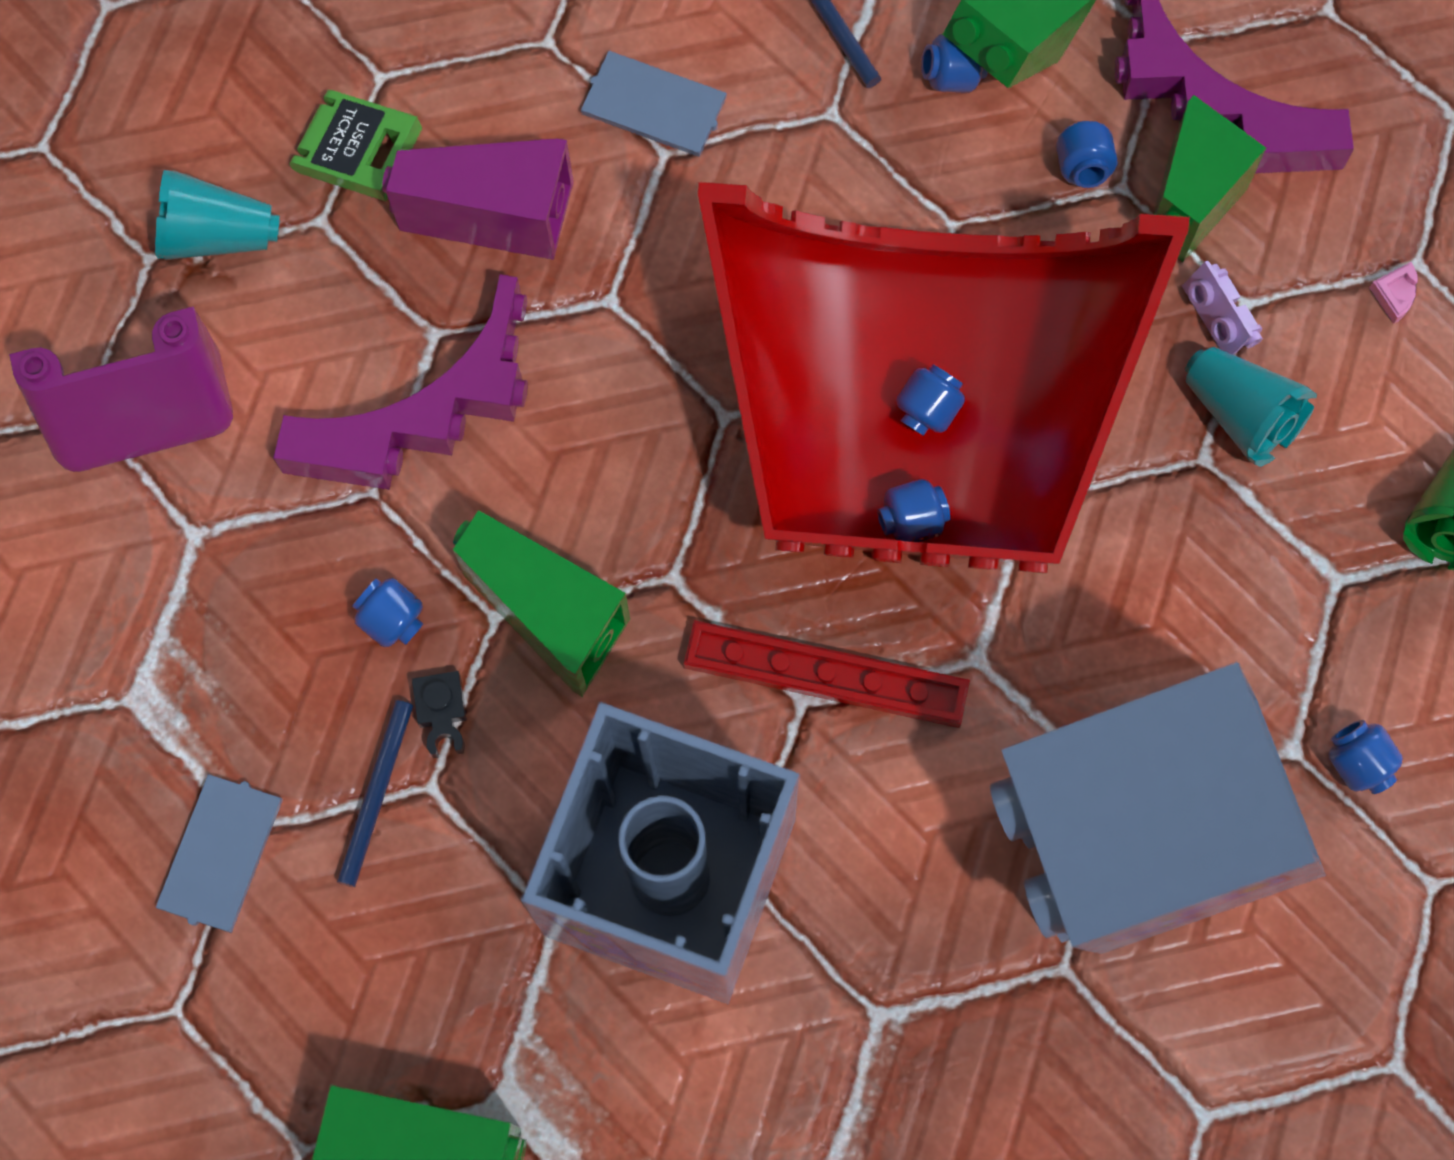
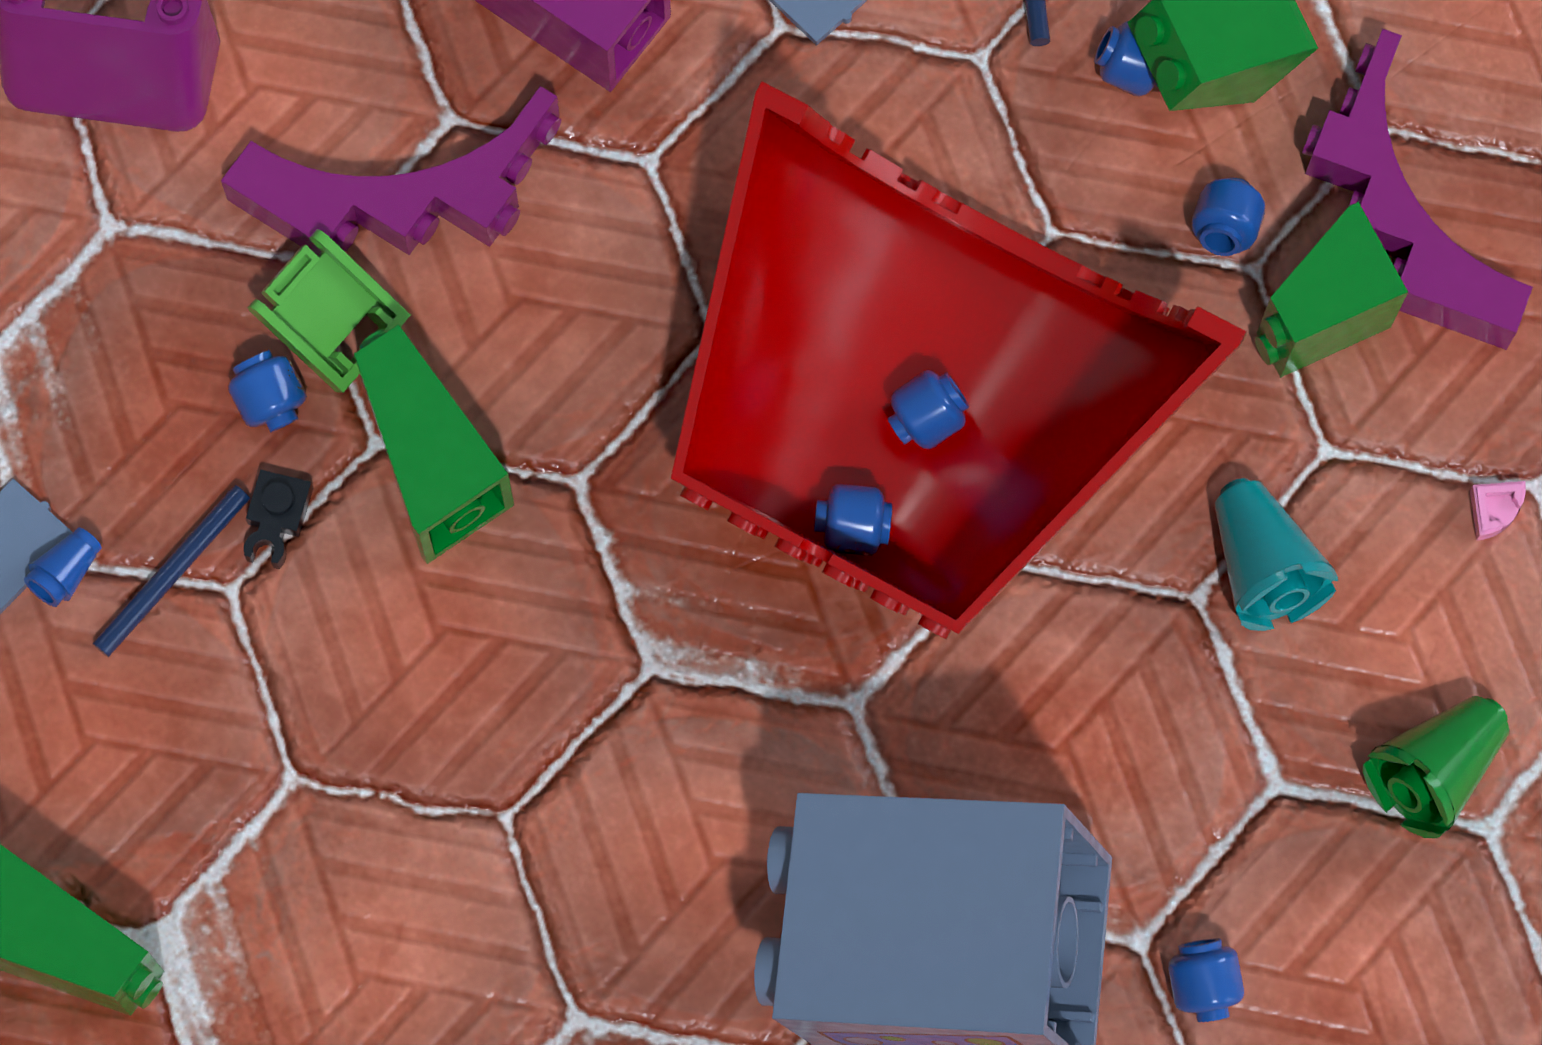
camera: 20 degrees right, 0 degrees up
sand blue brick [522,702,799,1005] -> none
red tile [684,620,970,728] -> none
lavender hinge [1182,261,1263,355] -> none
none -> blue cone [24,527,102,607]
none -> bright green container [247,229,411,393]

